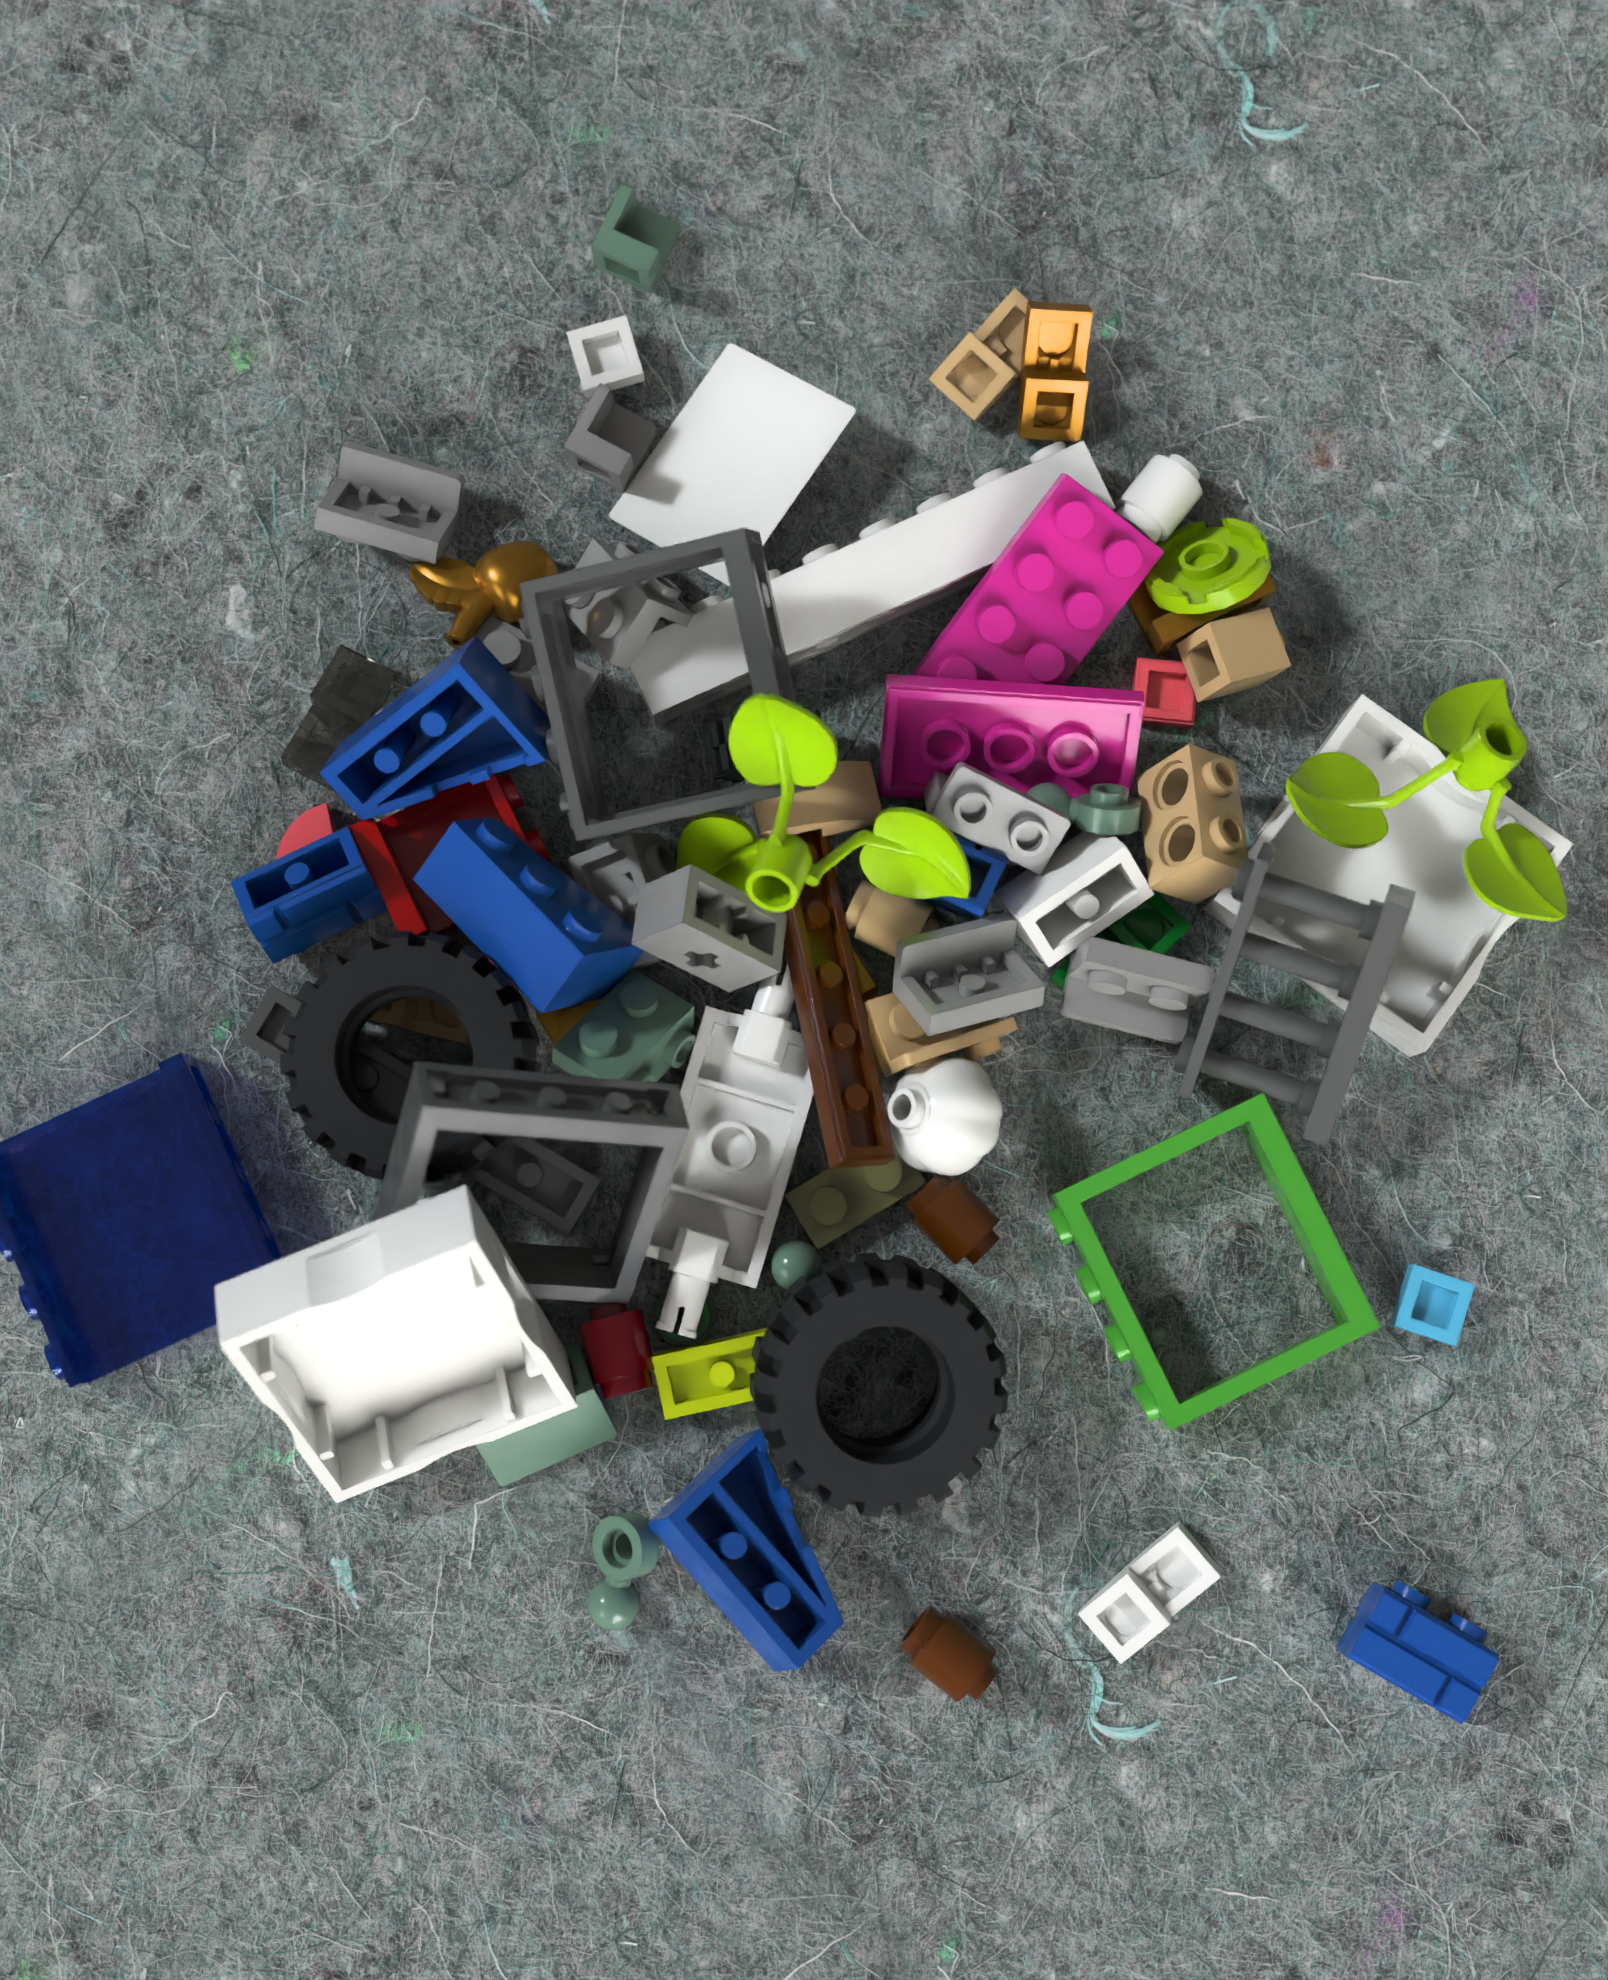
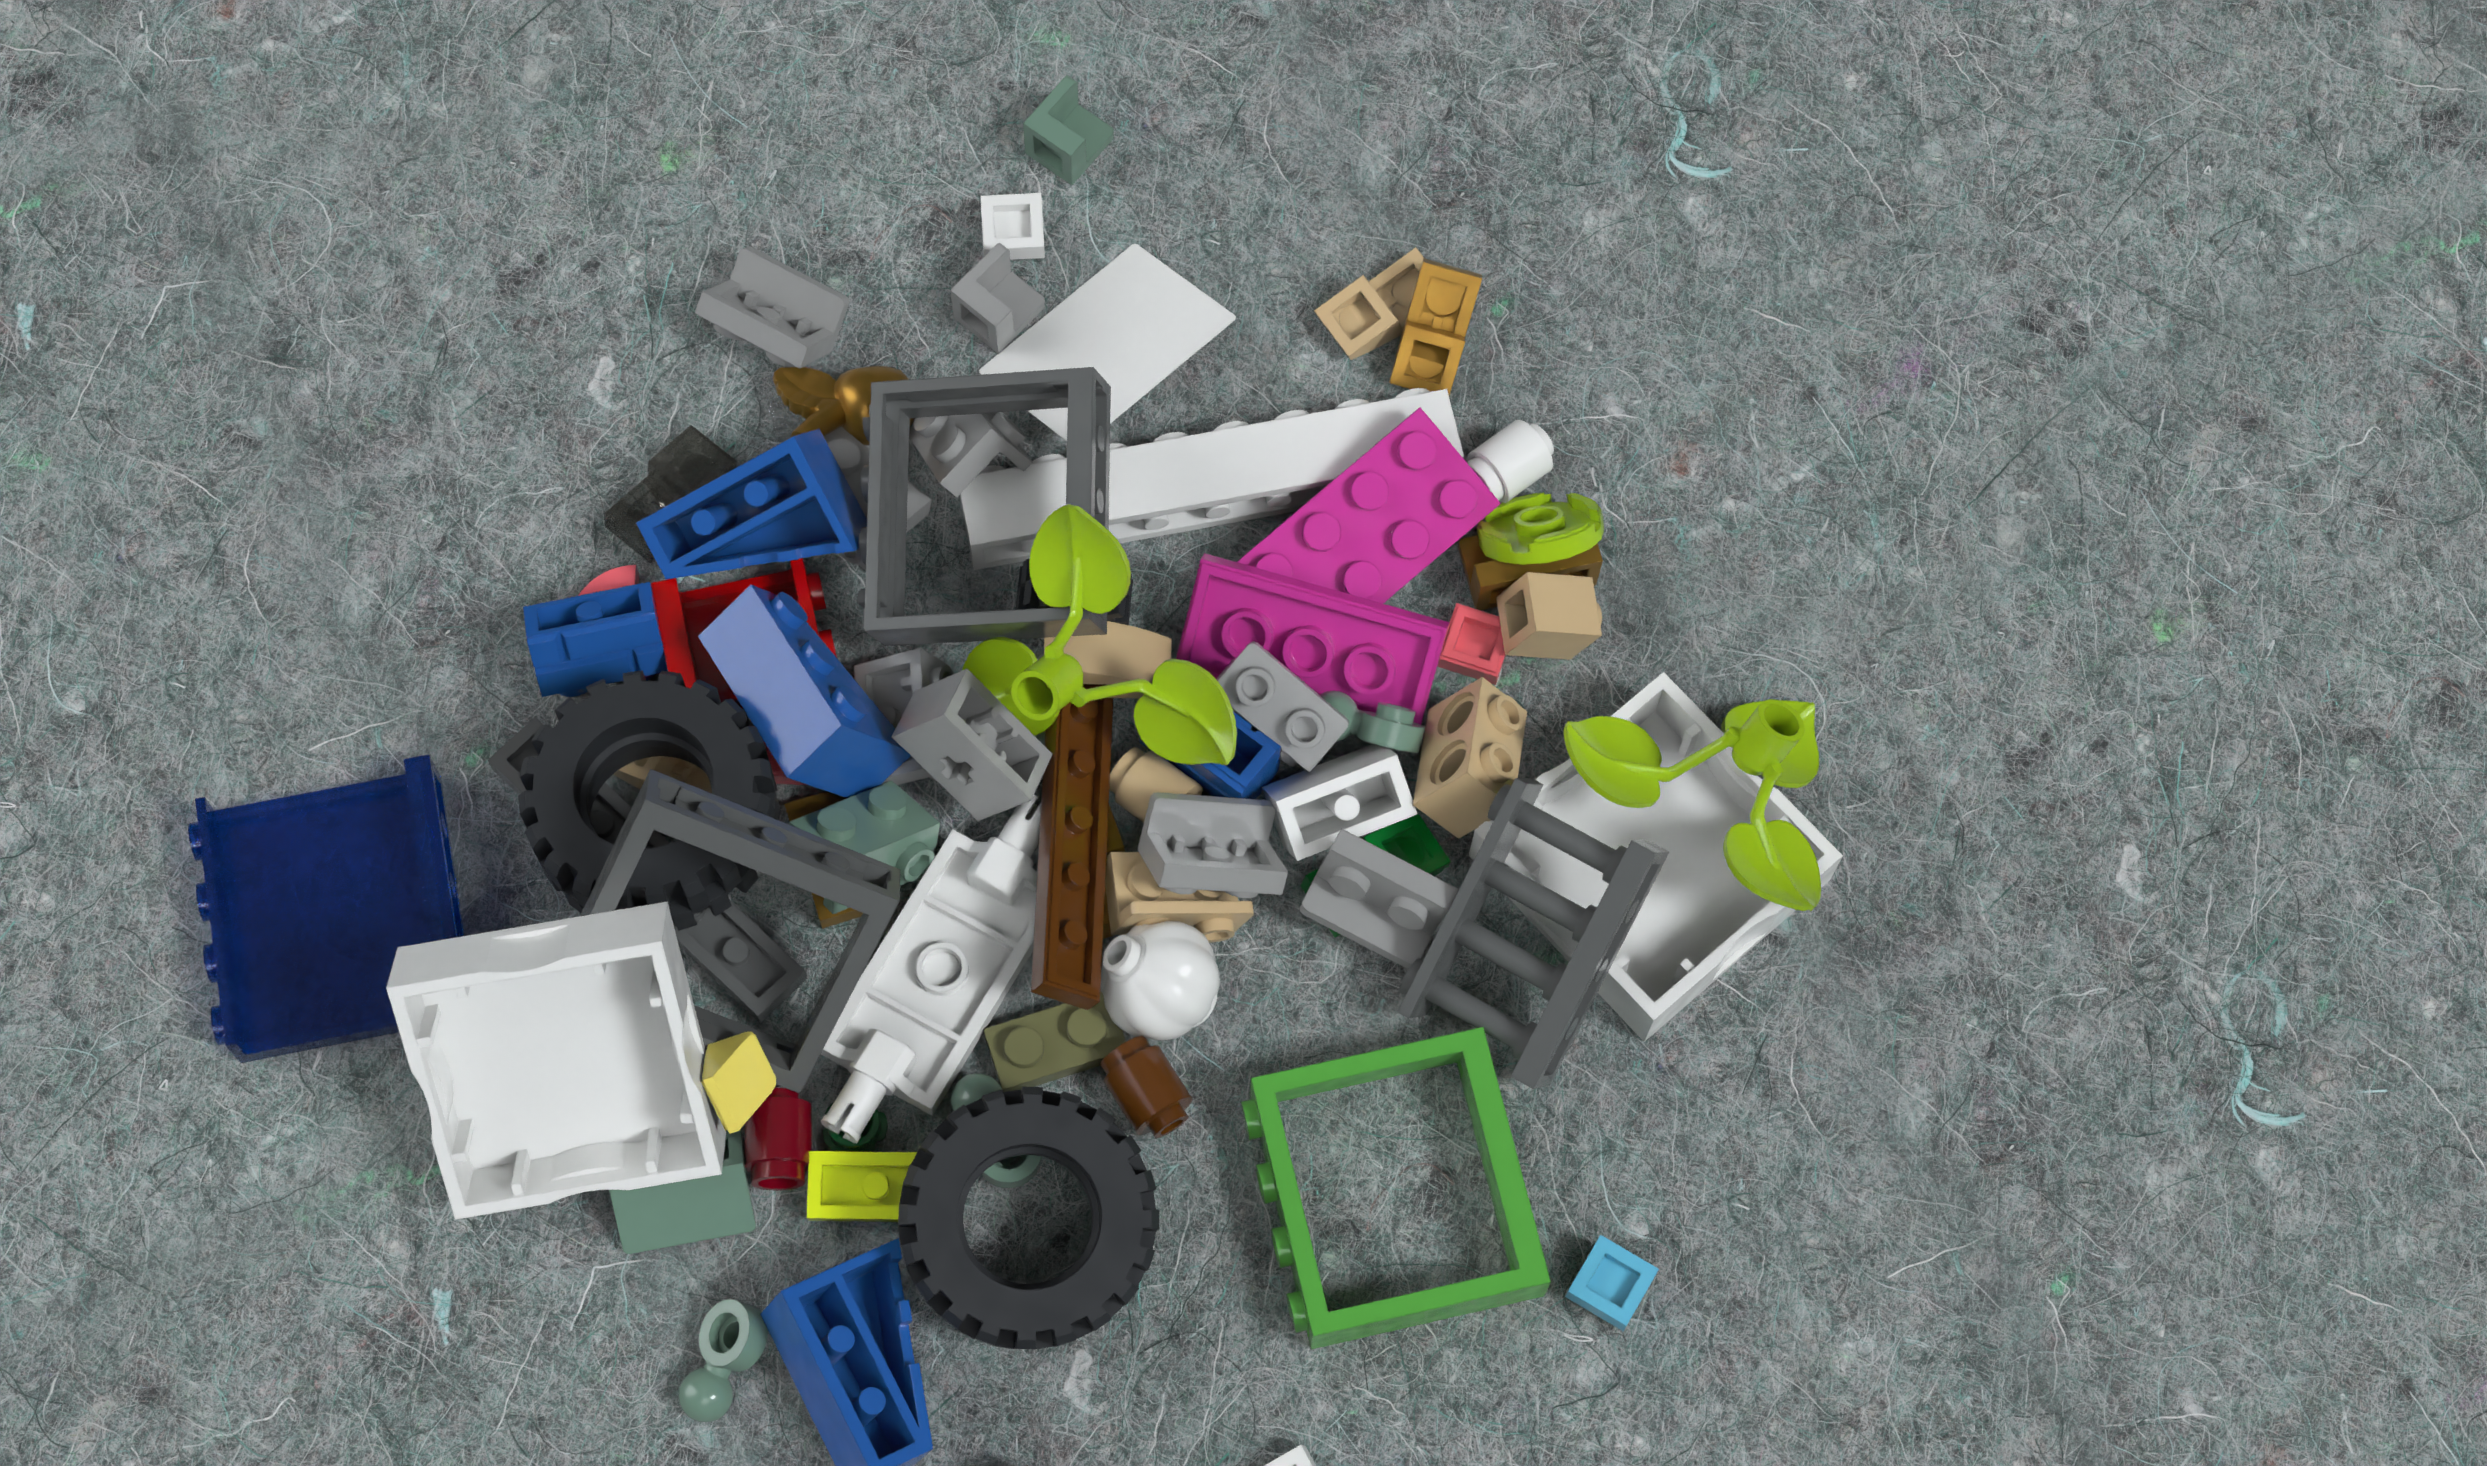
camera: 10 degrees right, 15 degrees down
none -> light yellow slope [701,1031,776,1134]

